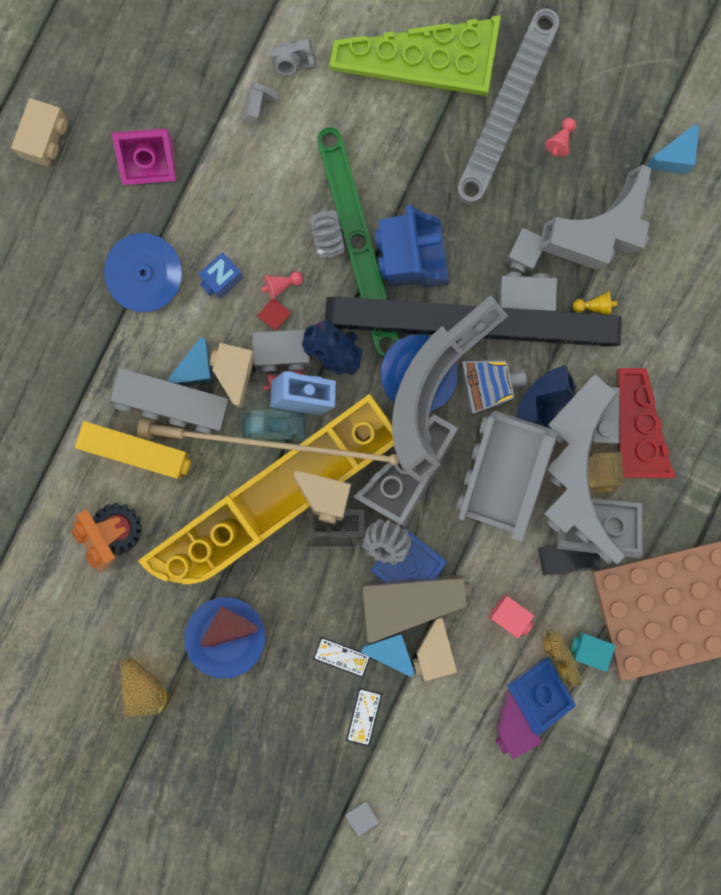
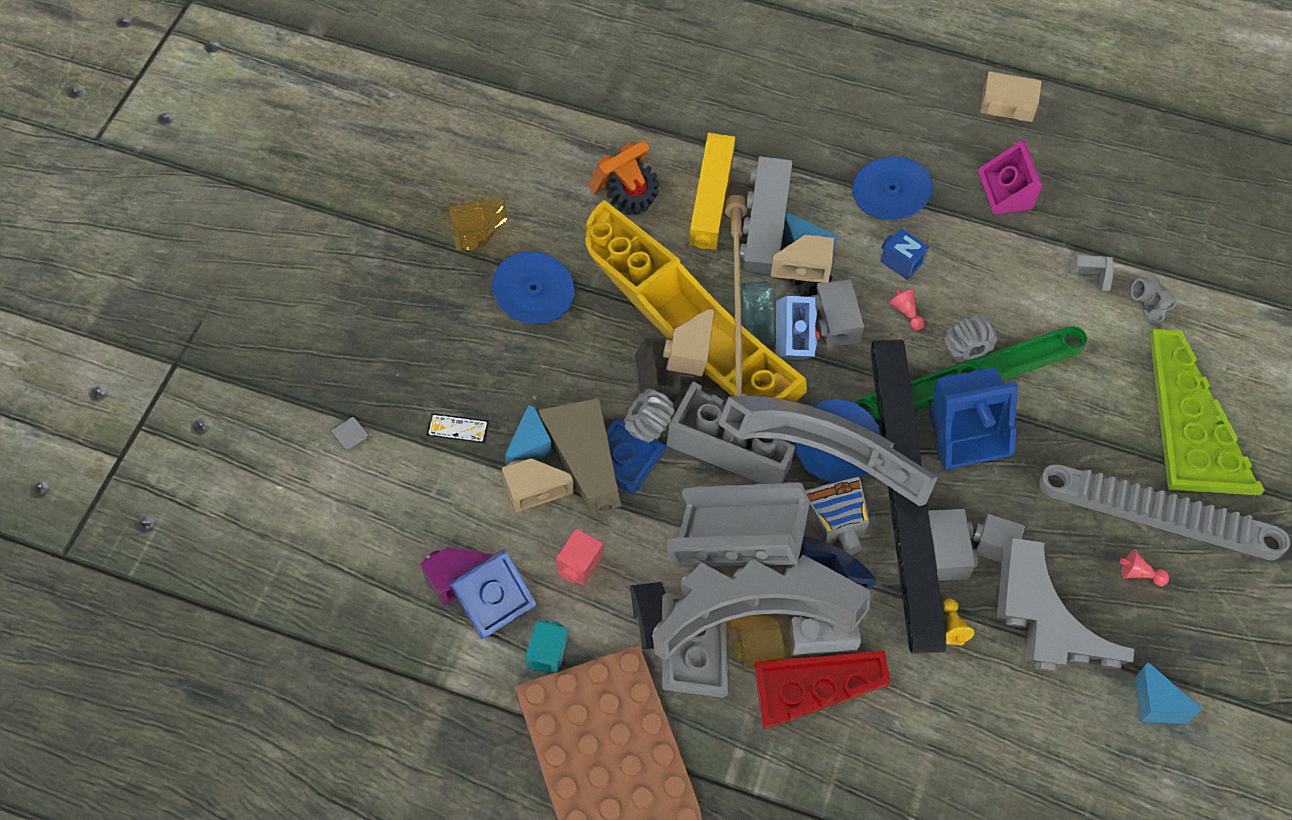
camera: 85 degrees right, 25 degrees down
clear red slope [201,606,258,649] -> none
red piece [258,299,291,331] -> none
dark blue brick [302,320,363,375] -> none
sticker [313,636,371,678] -> none
clear yellow slope [543,629,582,687] -> none

